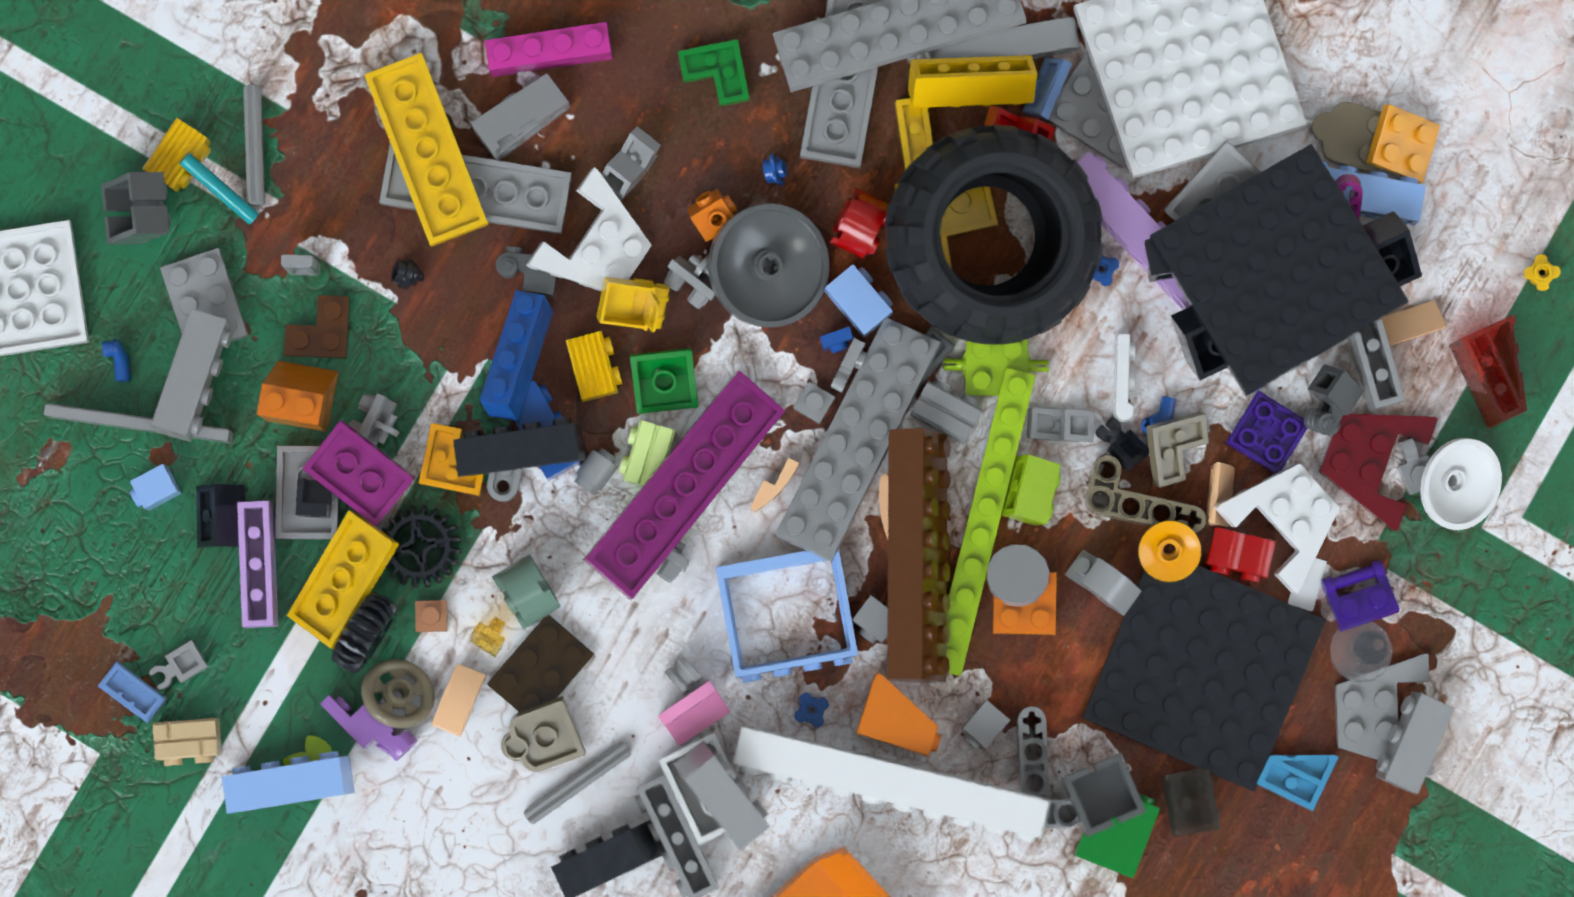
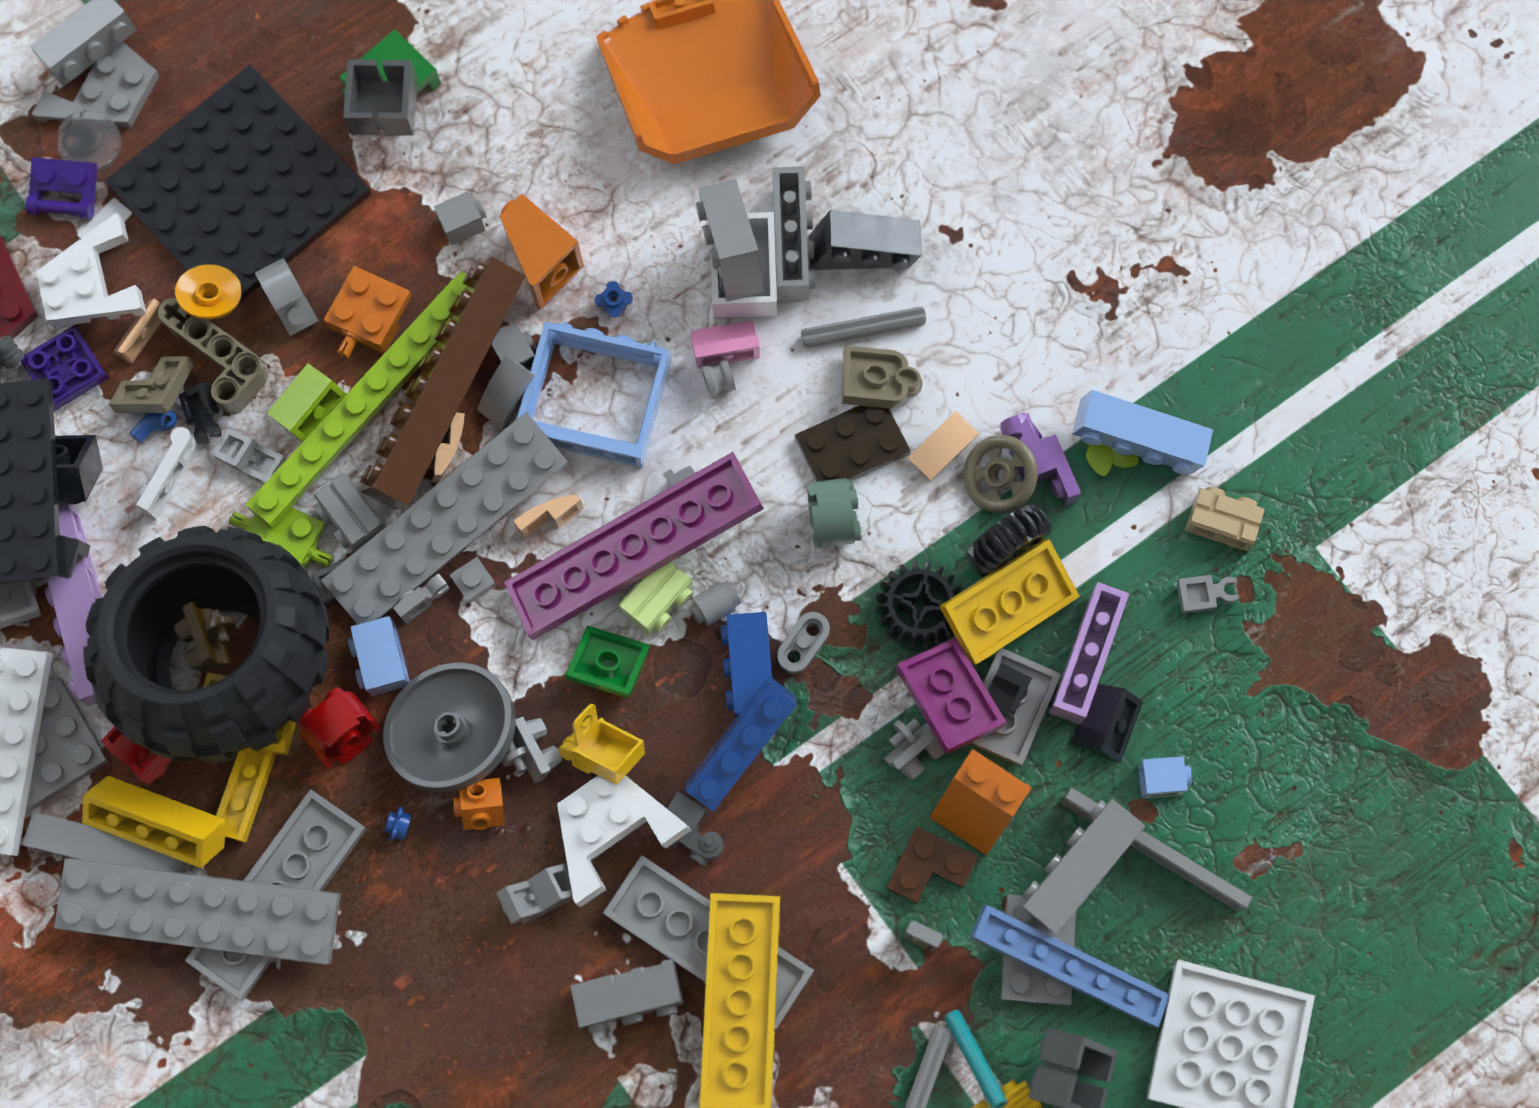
camera: 155 degrees left, 10 degrees down
medium blue plate [98,661,167,723] -> none
blue arm [102,339,131,382] -> none
black plate [391,258,424,289] -> none
nougat plate [415,600,448,632] -> none
light orange plate [419,423,485,496] -> none
black brick [453,418,586,477] -> none
clear yellow tile [470,617,506,658] -> none
dark pink brick [485,22,613,77] -> none
yellow brick [566,331,622,402] -> none
green plate [678,39,750,107] -> none
white brick [733,726,1052,843] -> none
blue plate [820,327,853,354] -> none
light grey tile [987,544,1049,607] -> none
light grey beam [1016,706,1079,828] -> none
medium blue plate [1022,57,1072,120] -> none
clear smoke bracket [1161,768,1220,837] -> none
red brick [1205,527,1276,583] -> none
dark azure wing [1256,755,1338,811] -> none
none -> dark brown hips [174,602,236,671]
none -> light grey slope [477,355,535,429]
none -> medium blue plate [970,905,1170,1028]

